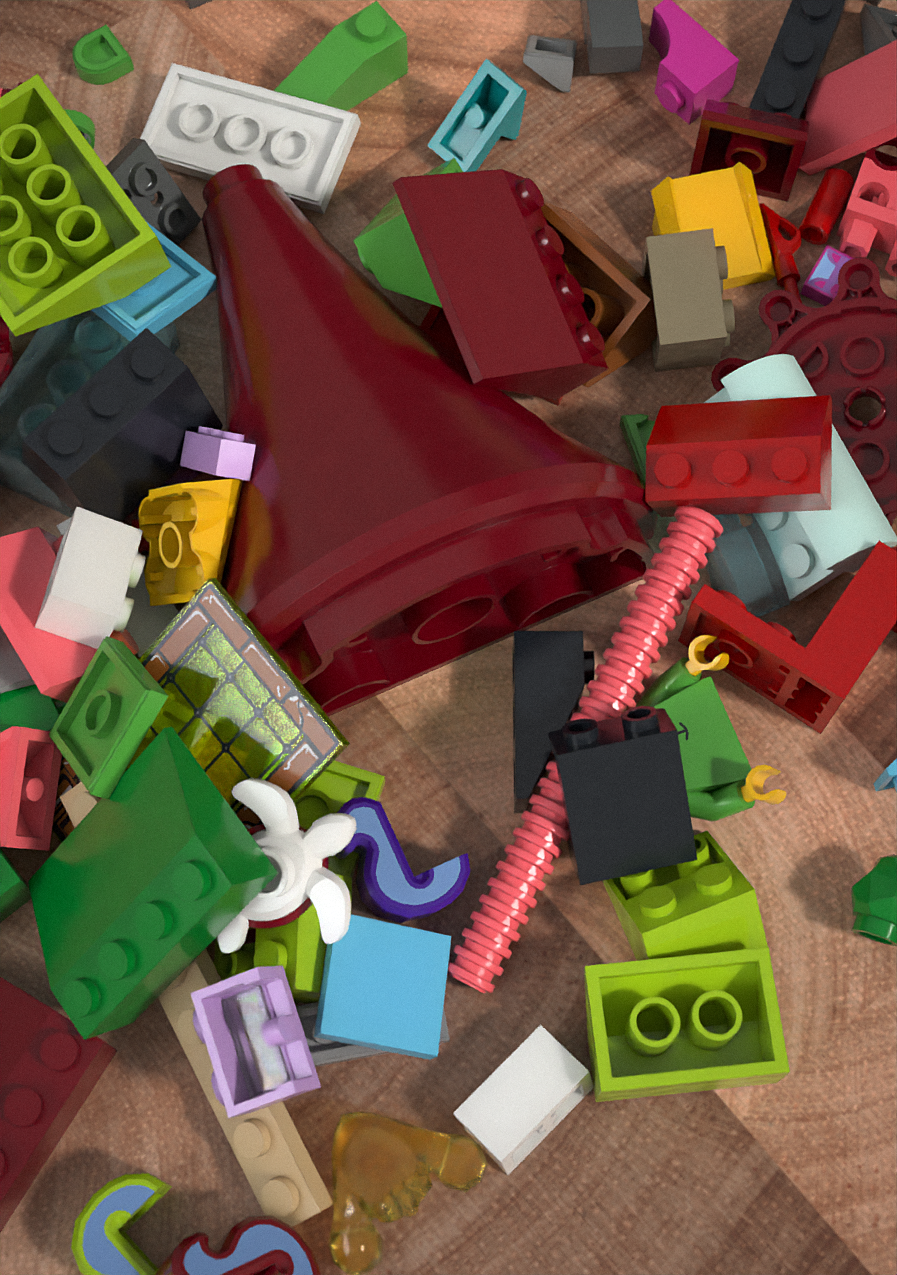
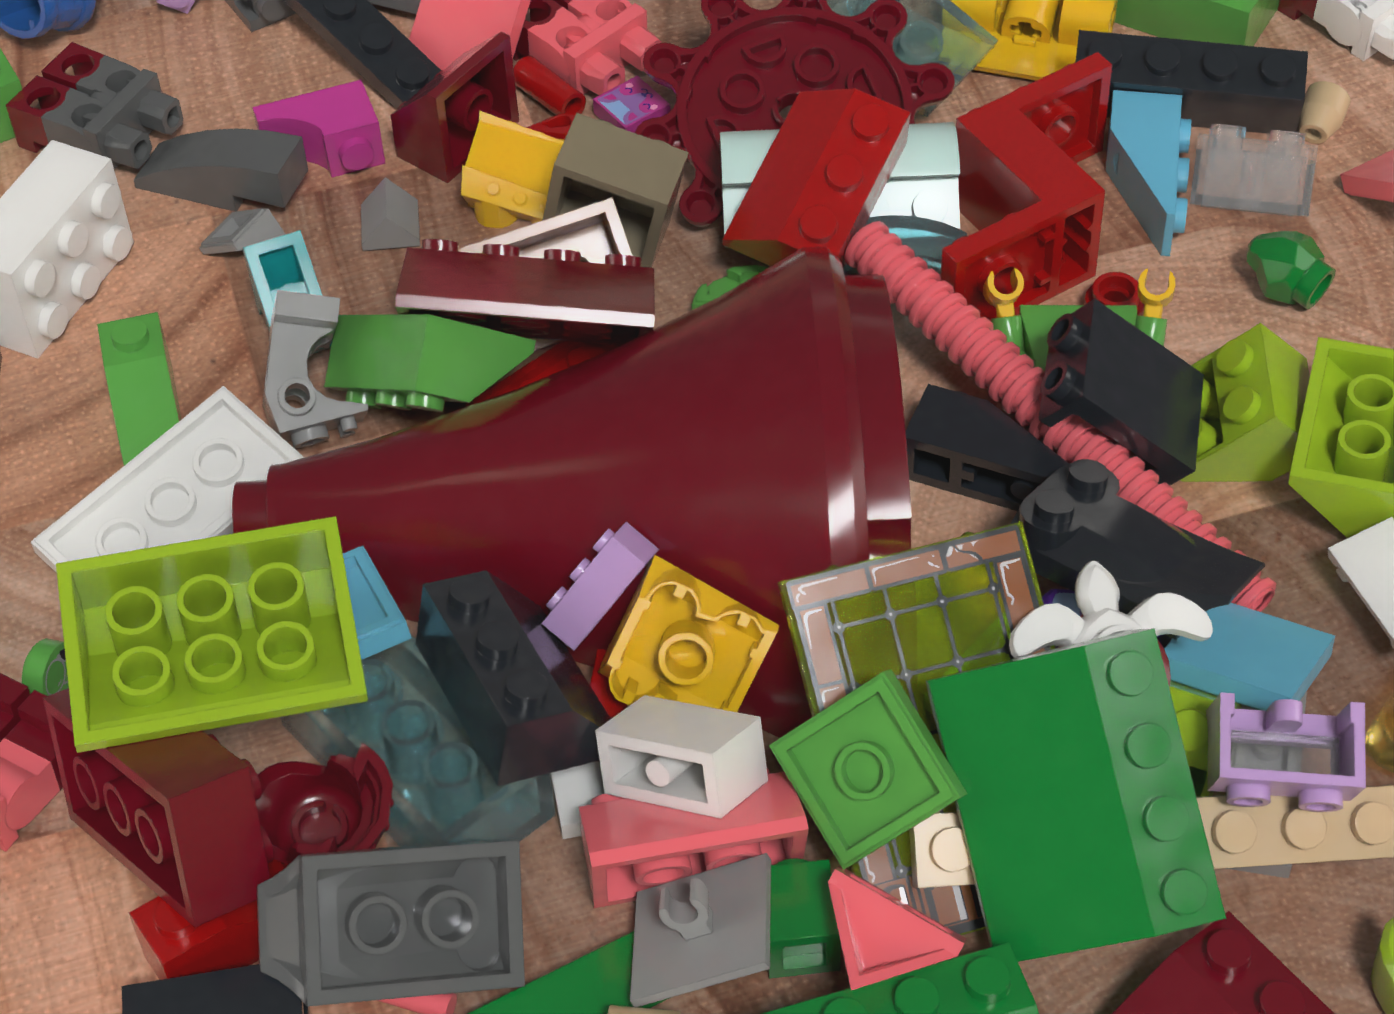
camera: 65 degrees left, 20 degrees down
none -> light grey tile [262,290,368,448]
none -> light grey slope [361,177,420,251]
none -> black slope [1009,459,1266,640]
none -> red plate [1085,272,1144,316]

